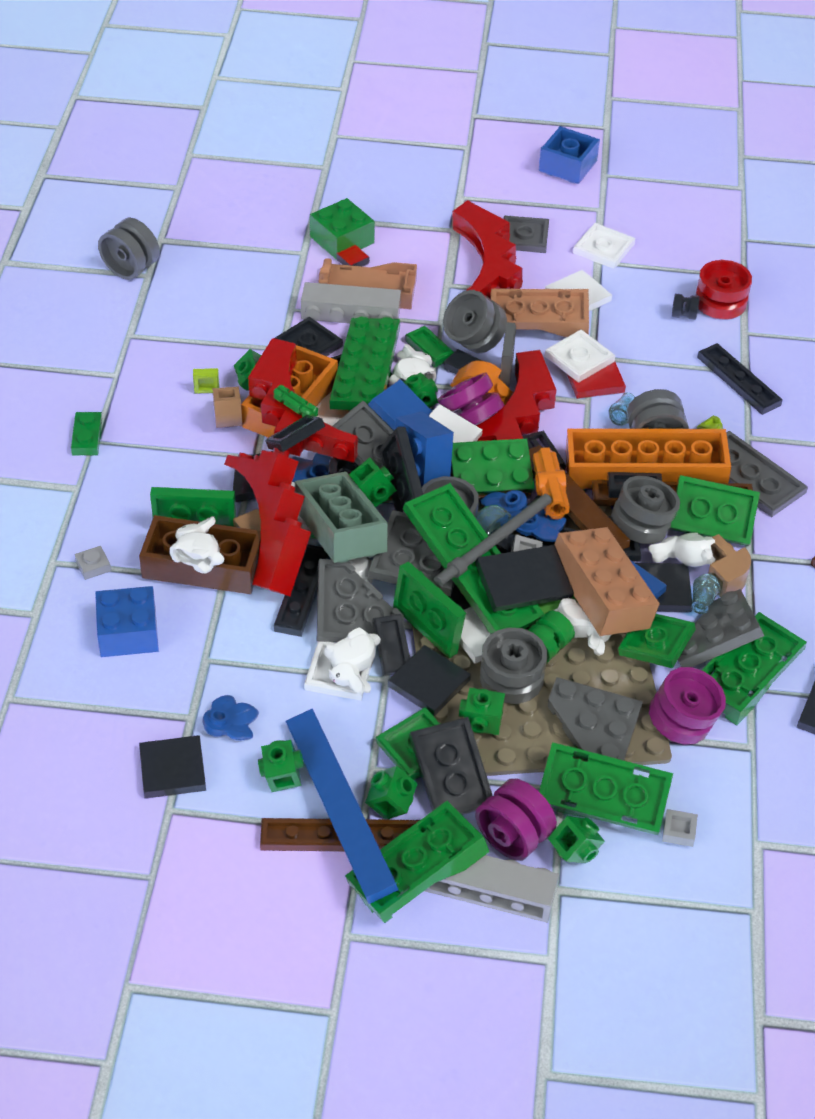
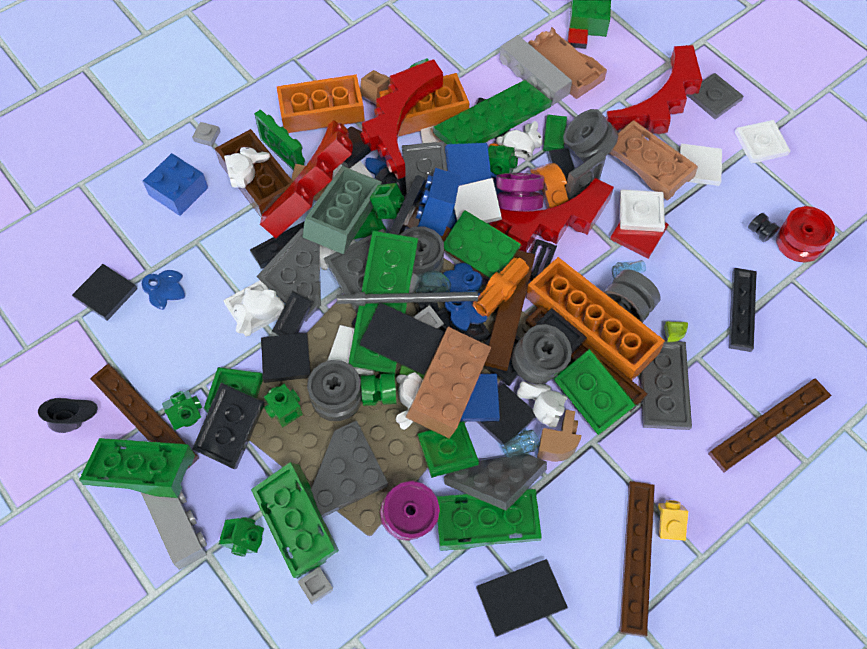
camera: 45 degrees right, 15 degrees up
green plate [71,412,102,456] -> none
lime tile [193,368,220,394] -> none
green brick [258,740,304,792] -> none
black tile [265,415,325,452] -> none
green axle [273,385,318,417] -> none
black tile [275,317,343,356] -> none
blue tile [286,708,399,904] -> none
green plate [393,561,466,658] -> none
magenta wheel [475,778,557,861] -> none
blue brick [539,126,600,184] -> none
none -> black piece [37,398,98,433]
none -> orange brick [276,74,365,133]

